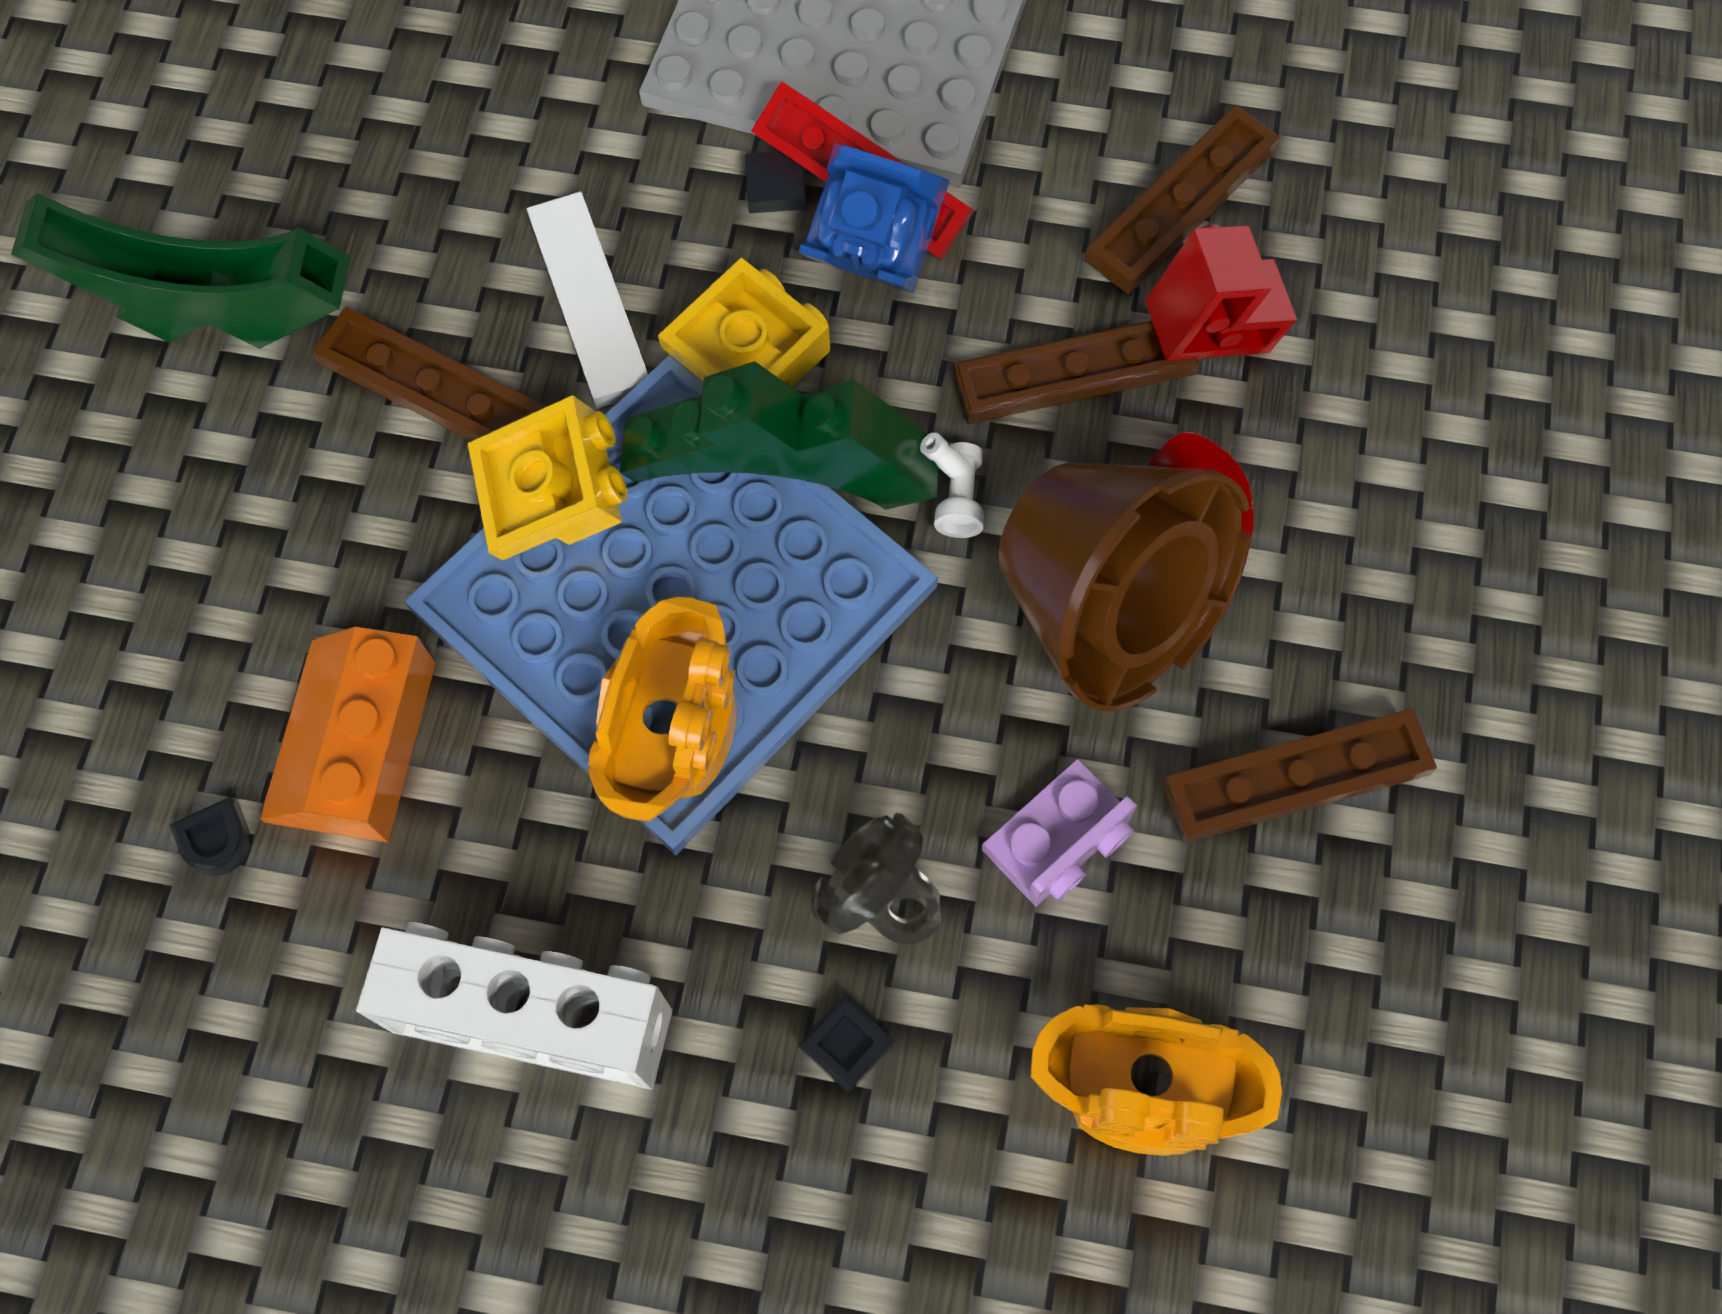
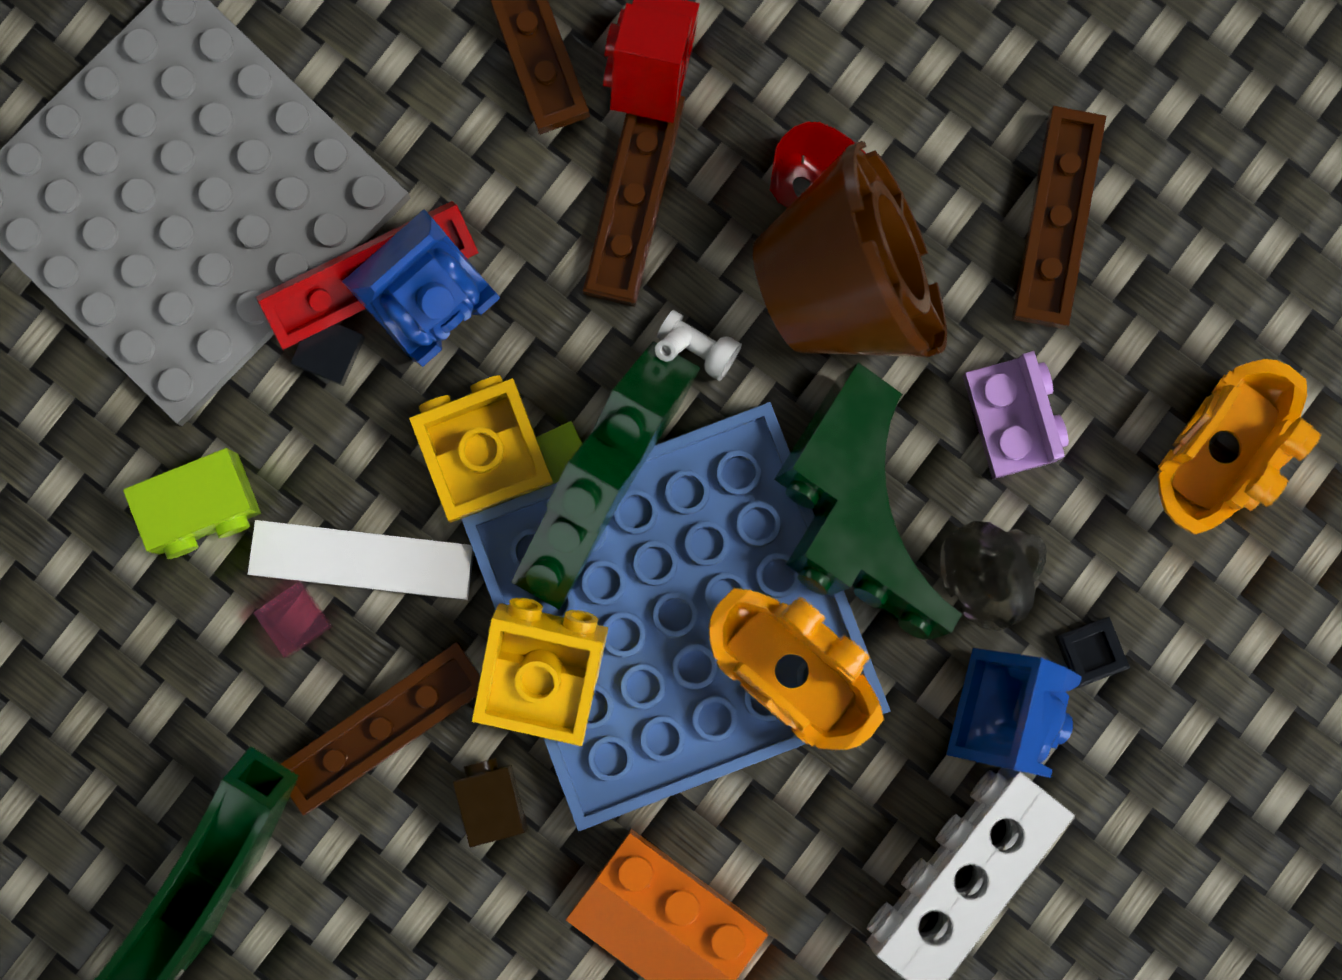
camera: 65 degrees left, 15 degrees up
none -> lime brick [123,448,261,559]
none -> clear pink tile [253,581,333,658]
none -> dark brown brick [453,758,528,848]
none -> dark green arch [774,362,962,640]
none -> blue brick [946,648,1082,778]

